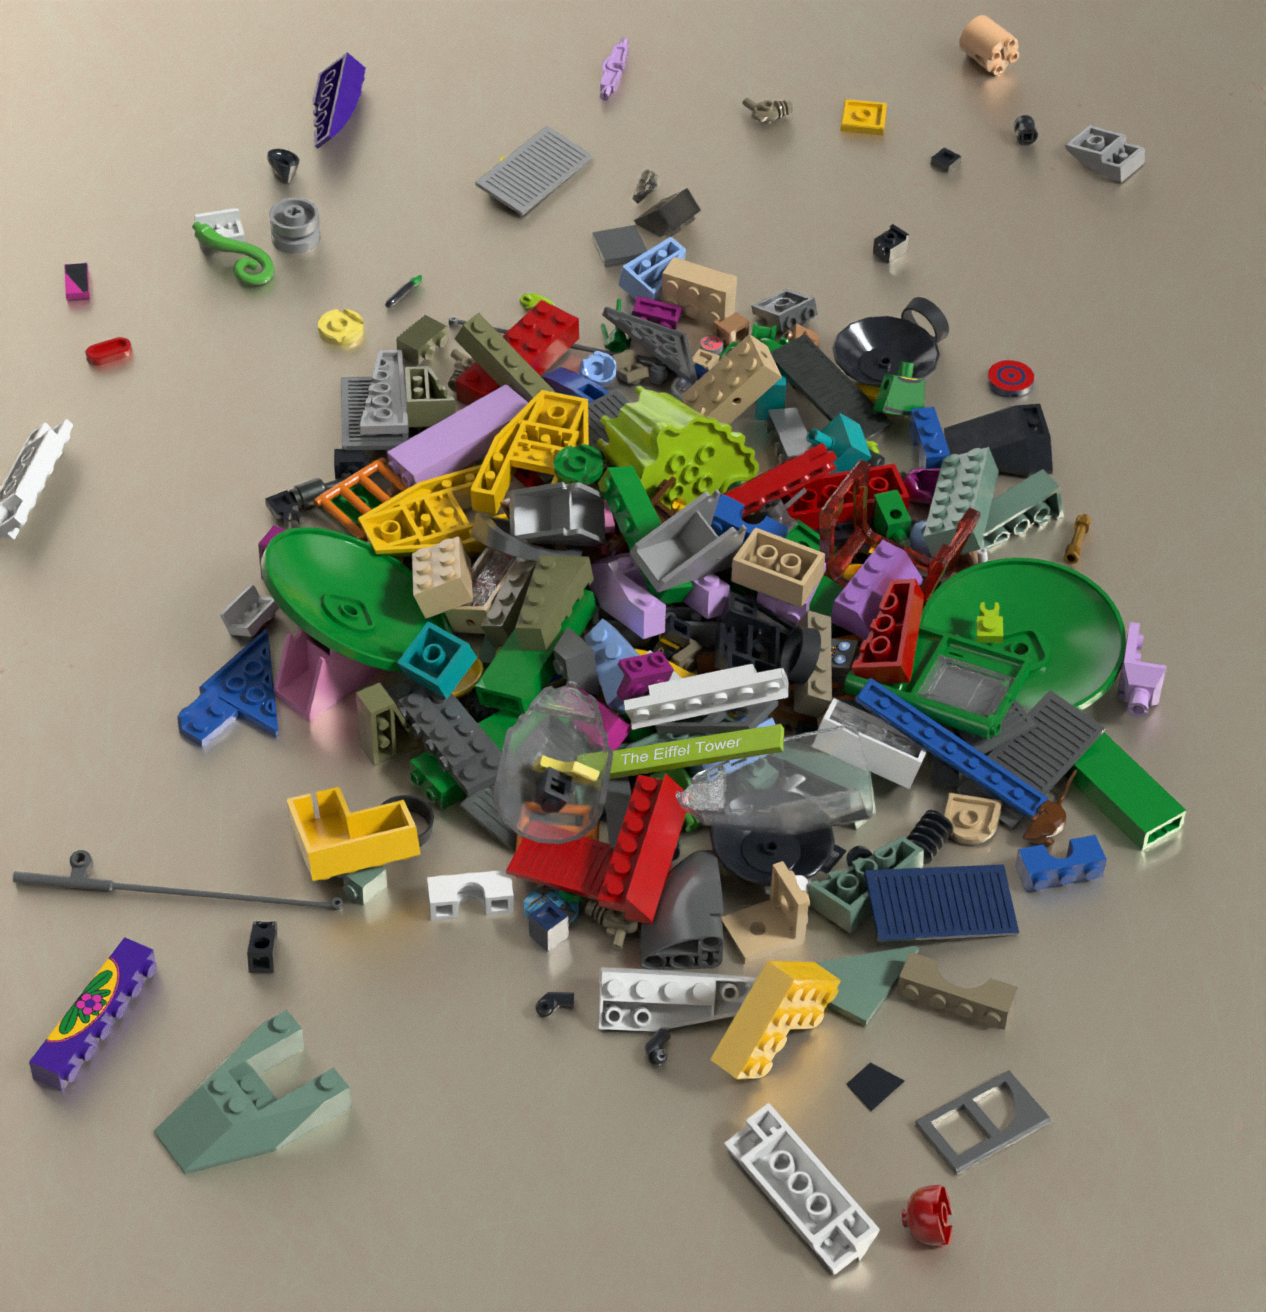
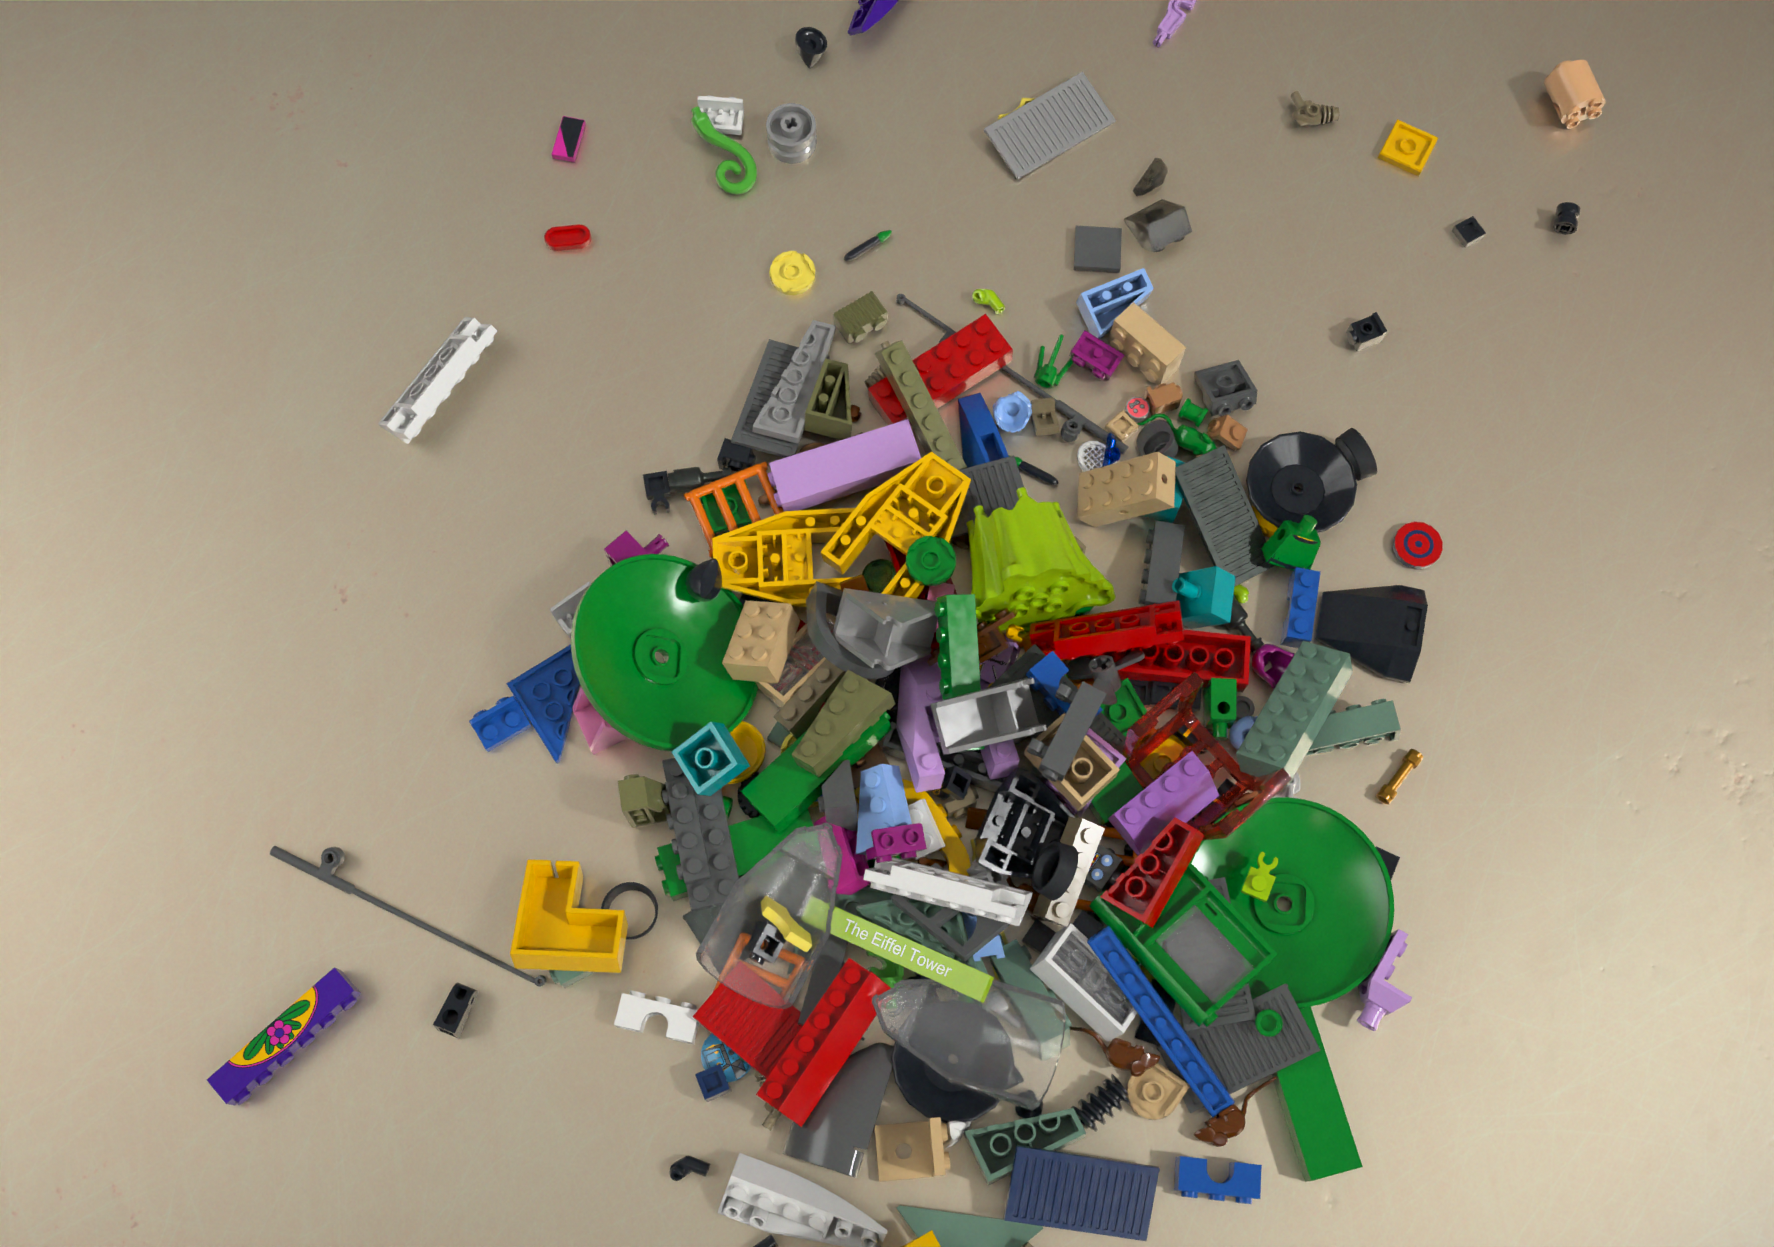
camera: 20 degrees right, 25 degrees up
sand green wedge [154,1010,351,1174] -> none
dark grey tile [602,307,697,385] -> none
light grey slope [1065,125,1145,183] -> none
none -> black piece [685,558,722,602]
none -> dark grey brick [1027,682,1107,782]
none -> reddish brown animal [1069,1026,1160,1077]
none -> green tile [1255,1009,1283,1037]

